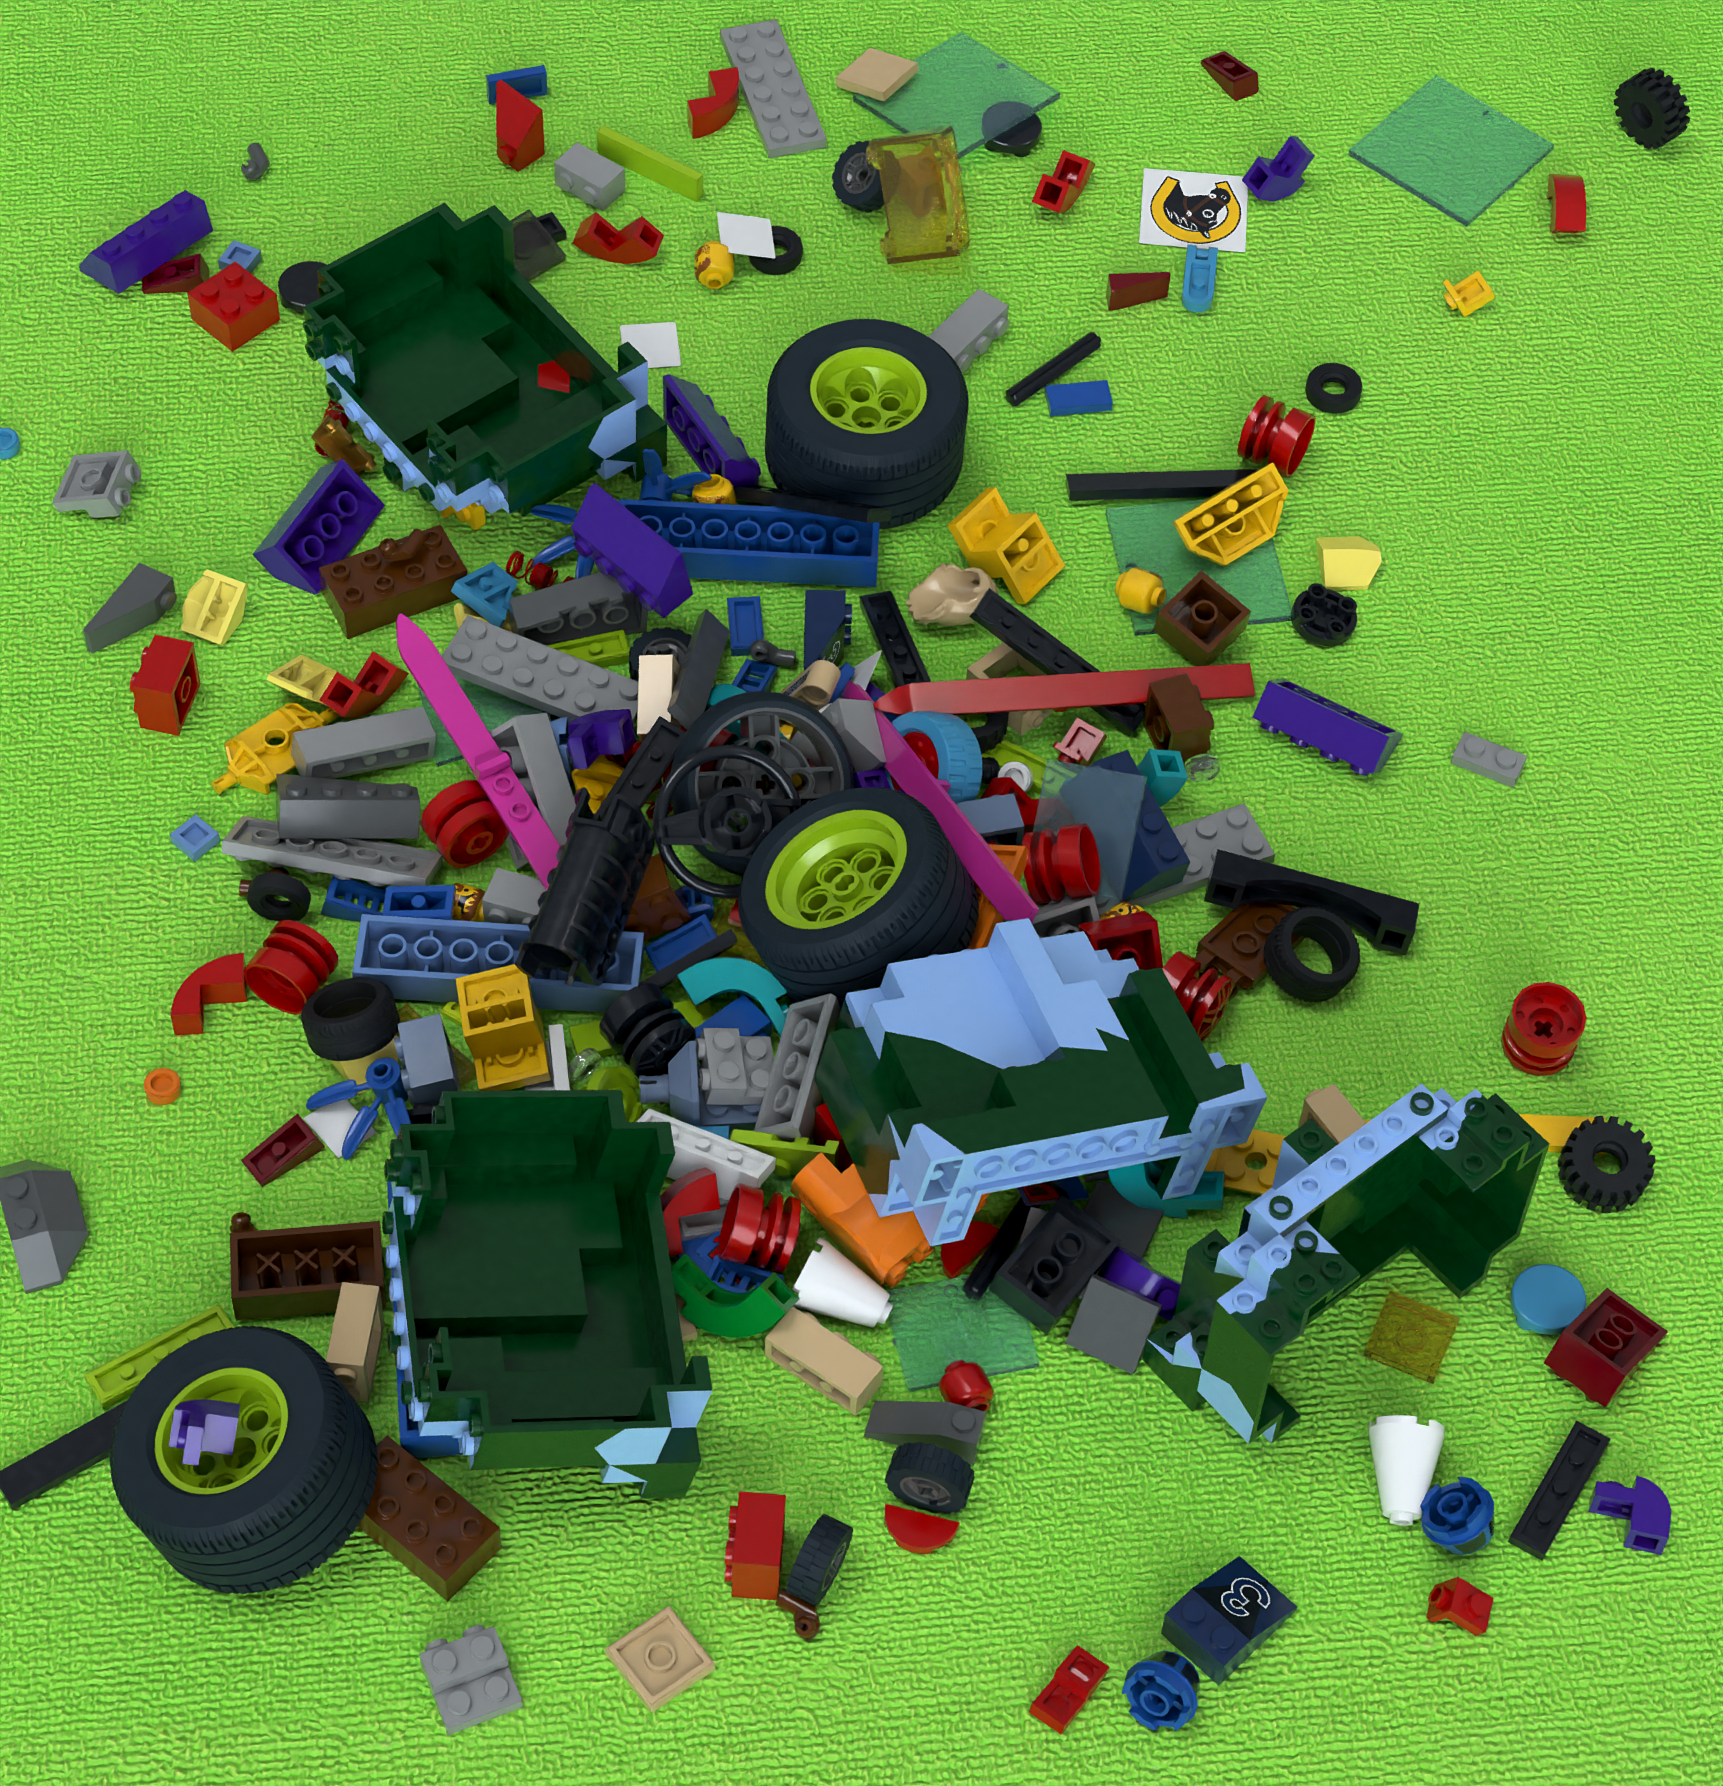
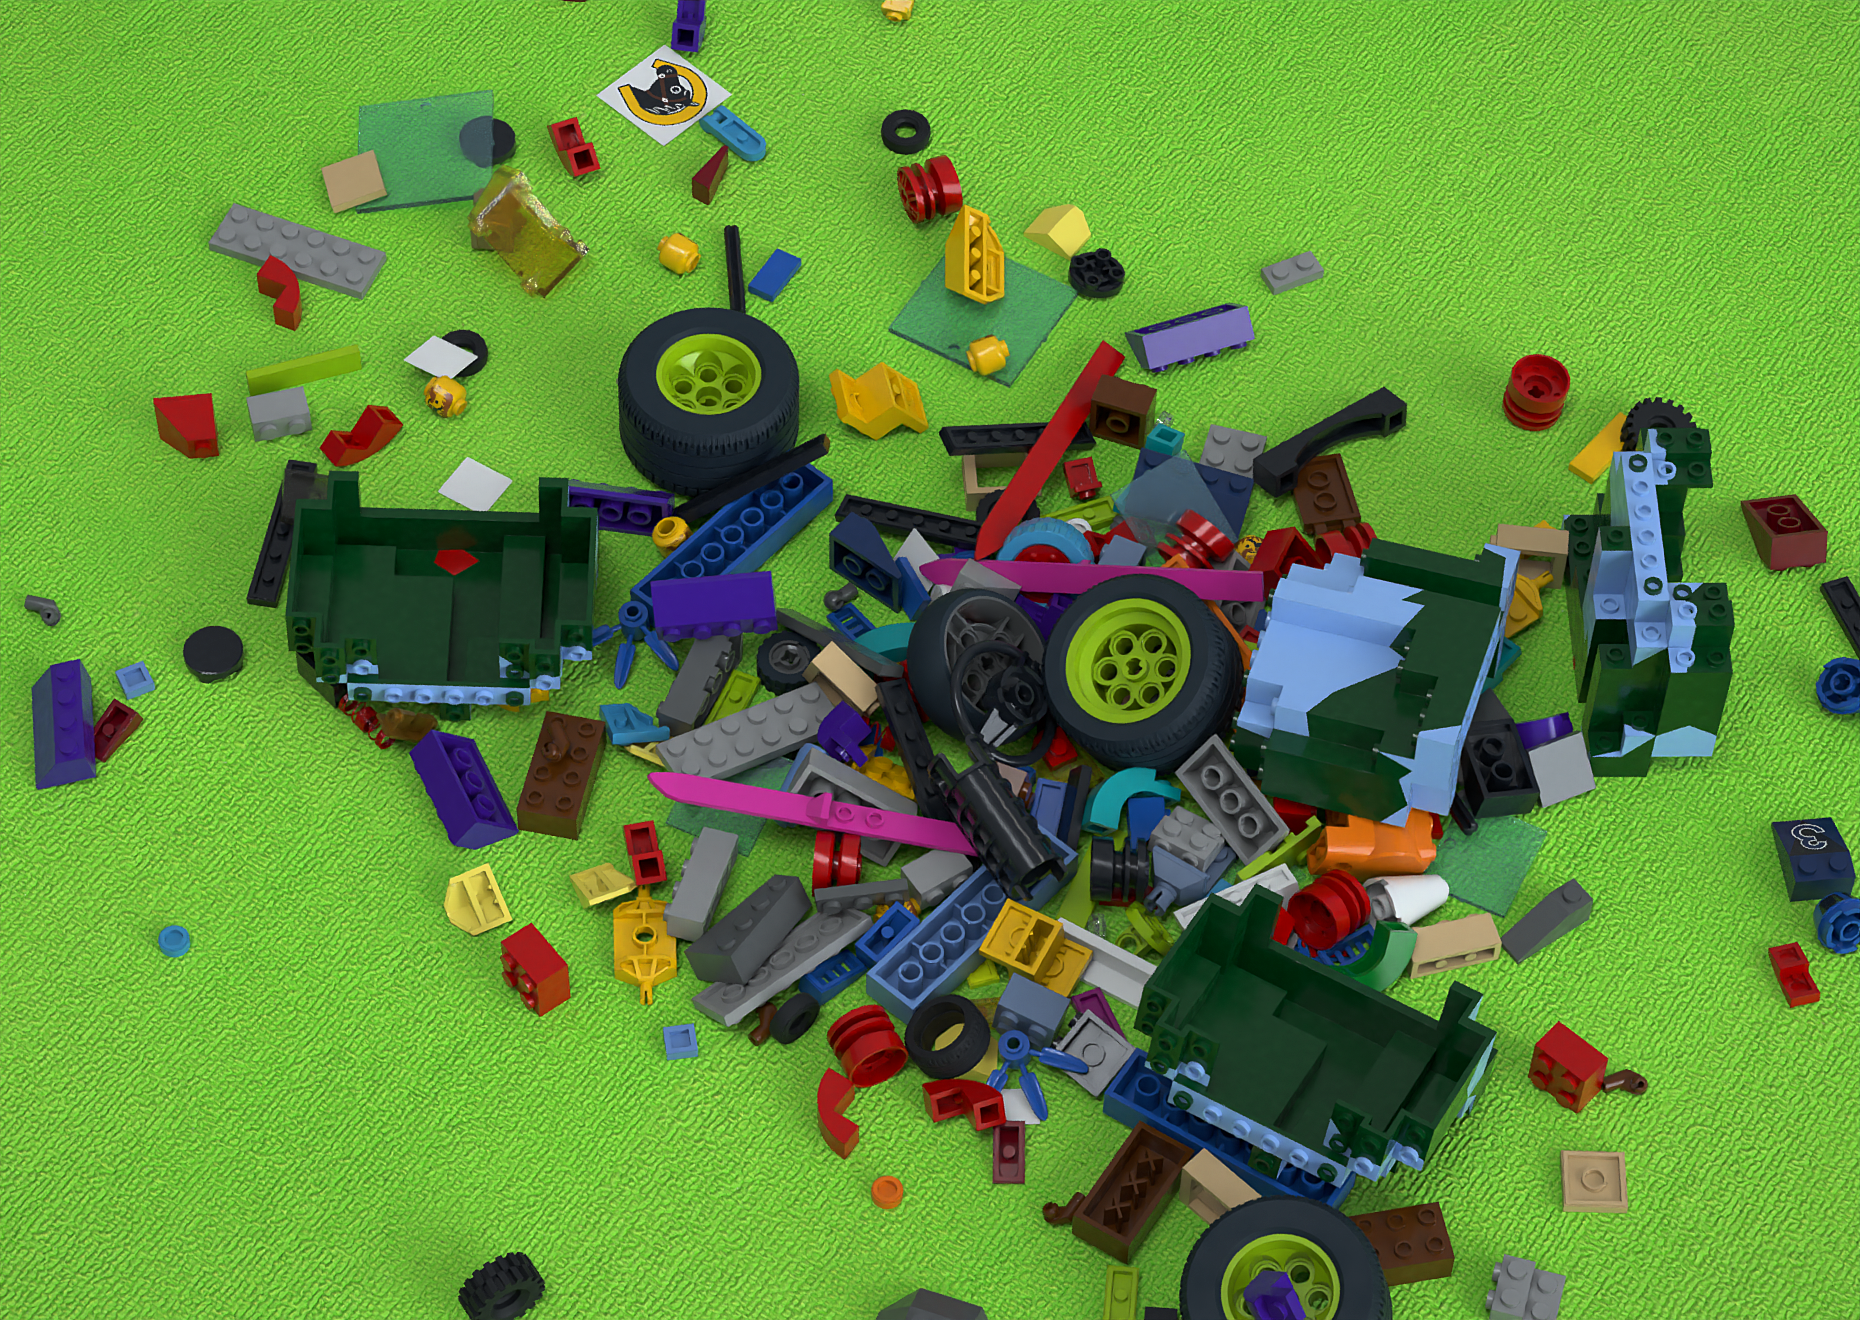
camera: 50 degrees left, 0 degrees up
light grey plate [52,450,141,518] -> none
dark grey slope [83,563,177,653] -> none
red brick [187,261,280,352] -> none
blue tile [486,65,547,104] -> none
red piece [506,551,575,590] -> none
blue plant [639,449,712,502] -> none
blue tile [727,596,764,656] -> none
tan beam [779,660,841,731] -> none
black wheel [786,1514,853,1606] -> none
black wheel [832,140,900,213] -> none
red tile [884,1504,960,1554] -> none
black wheel [885,1442,975,1514] -> none
tan piece [906,563,998,626] -> none
light grey brick [928,289,1009,372] -> none
red head [939,1360,994,1412] -> none
black tile [1066,469,1257,501] -> none
brick [1153,570,1251,666] -> none
black tyre [1263,906,1360,1003] -> none
white cone [1368,1415,1445,1526] -> none
dark azure tile [1510,1264,1586,1335] -> none
none -> yellow head [657,233,701,275]
none -> dark grey plate [814,878,910,914]
none -> red brick [921,1079,1006,1131]

